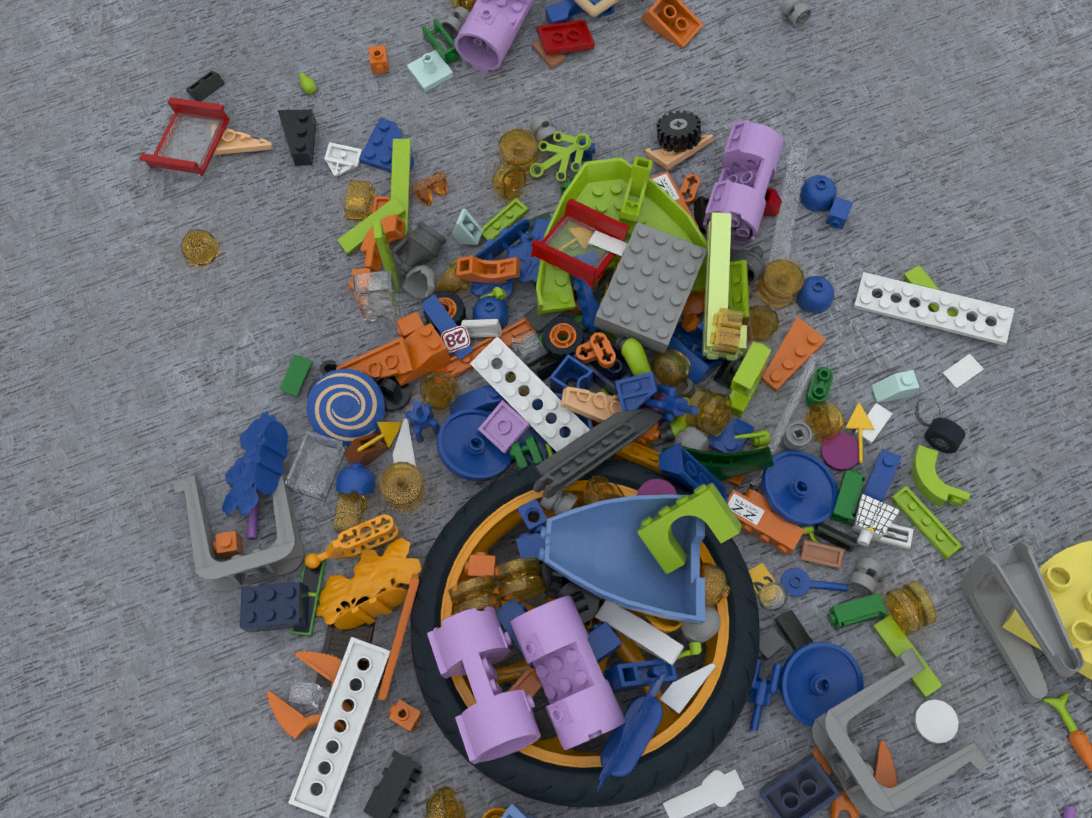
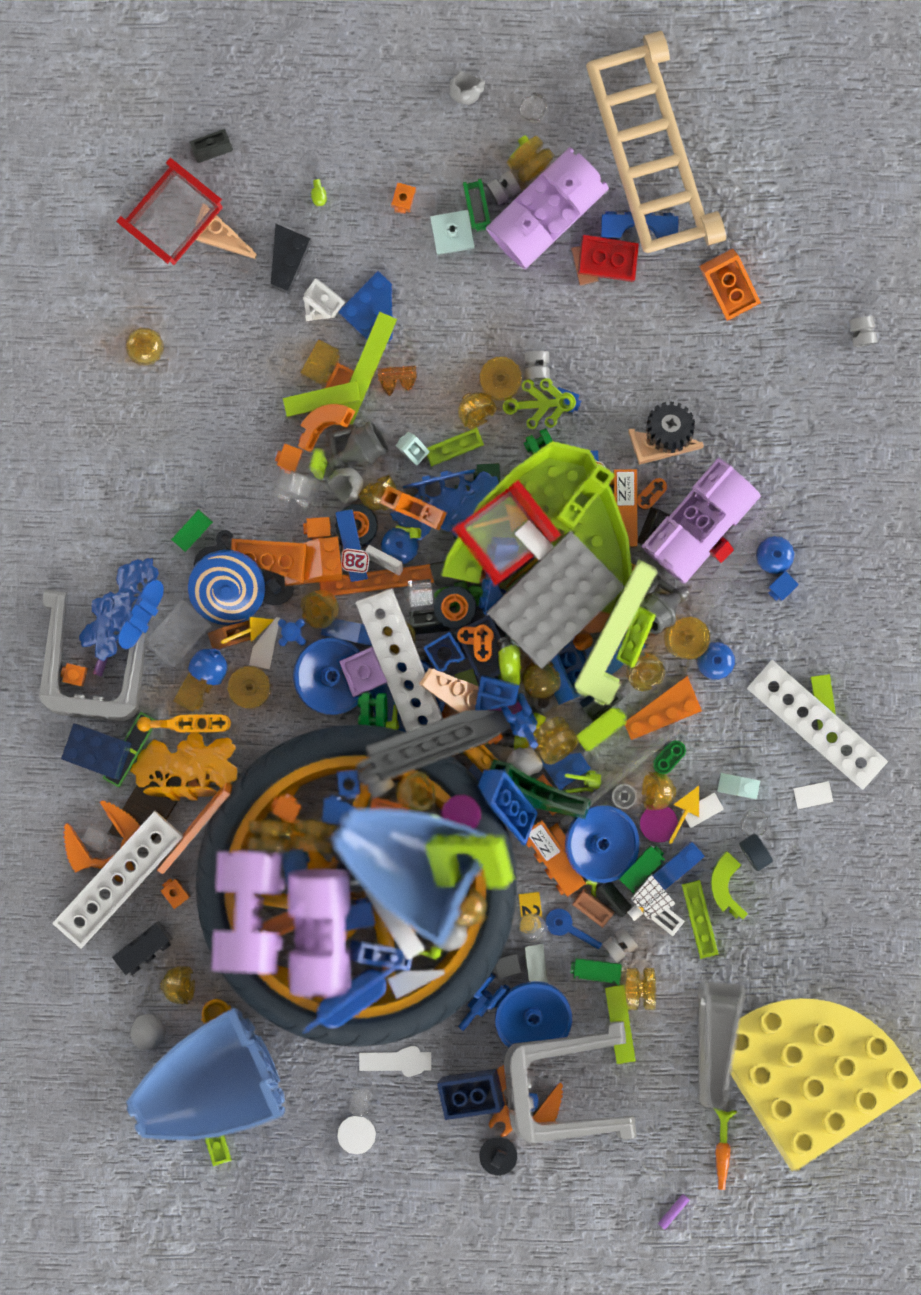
camera: 20 degrees right, 20 degrees up
clear yellow brick [709,308,744,355] -> none
white tile [914,700,959,744] -> none

